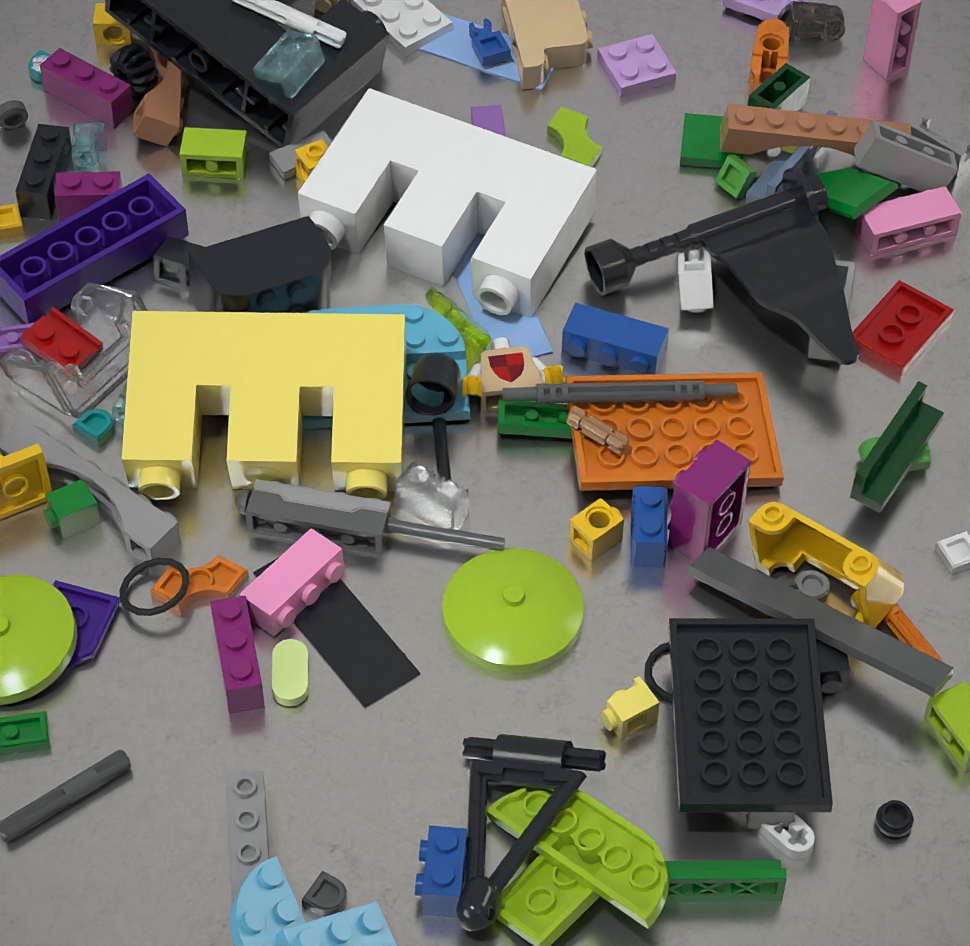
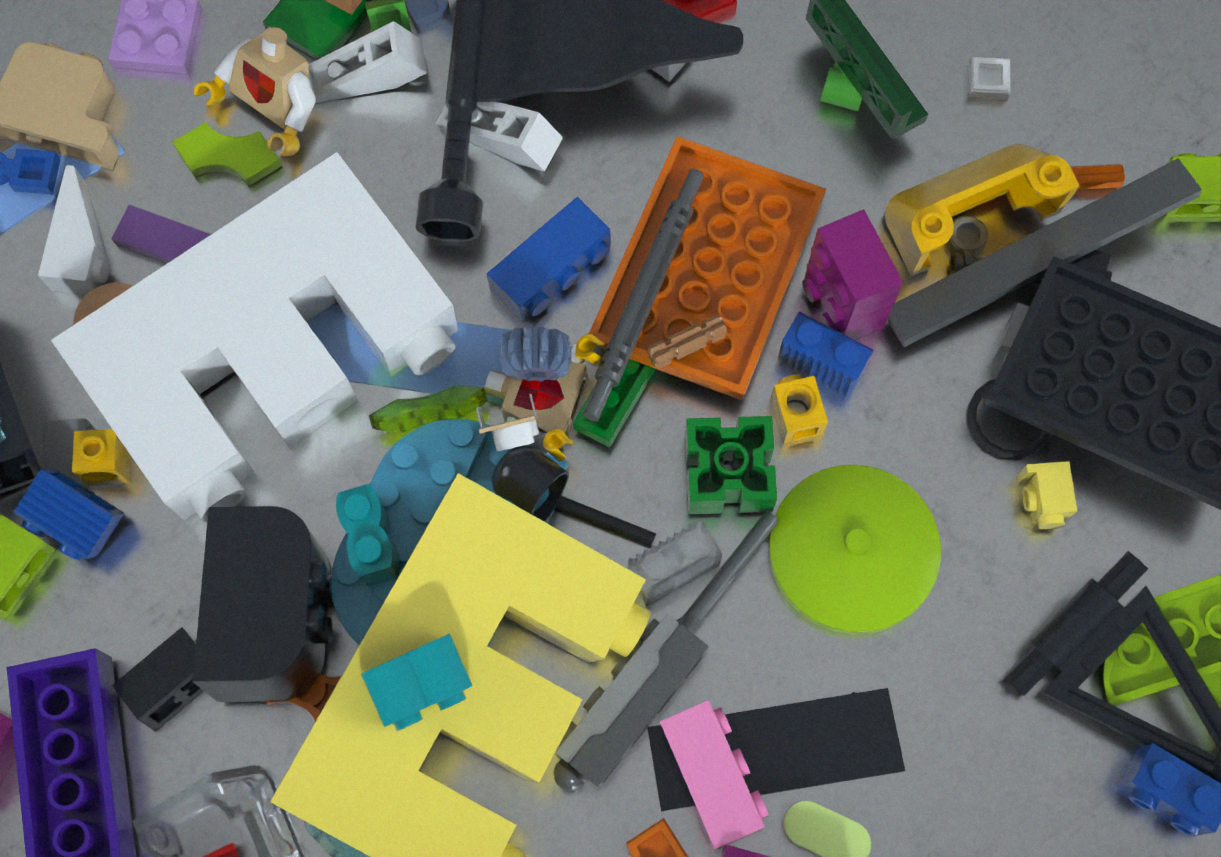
camera: 60 degrees left, 20 degrees up
none -> blue brick [13,468,125,560]
none -> white slope [38,165,109,295]
none -> torso [194,27,316,157]
none -> white slope [309,21,427,104]
none -> teal brick [336,484,400,586]
none -> teal brick [361,634,473,731]
none -> white piece [476,394,539,451]
none -> sand blue gear [500,326,571,382]
none -> green brick [685,416,777,514]

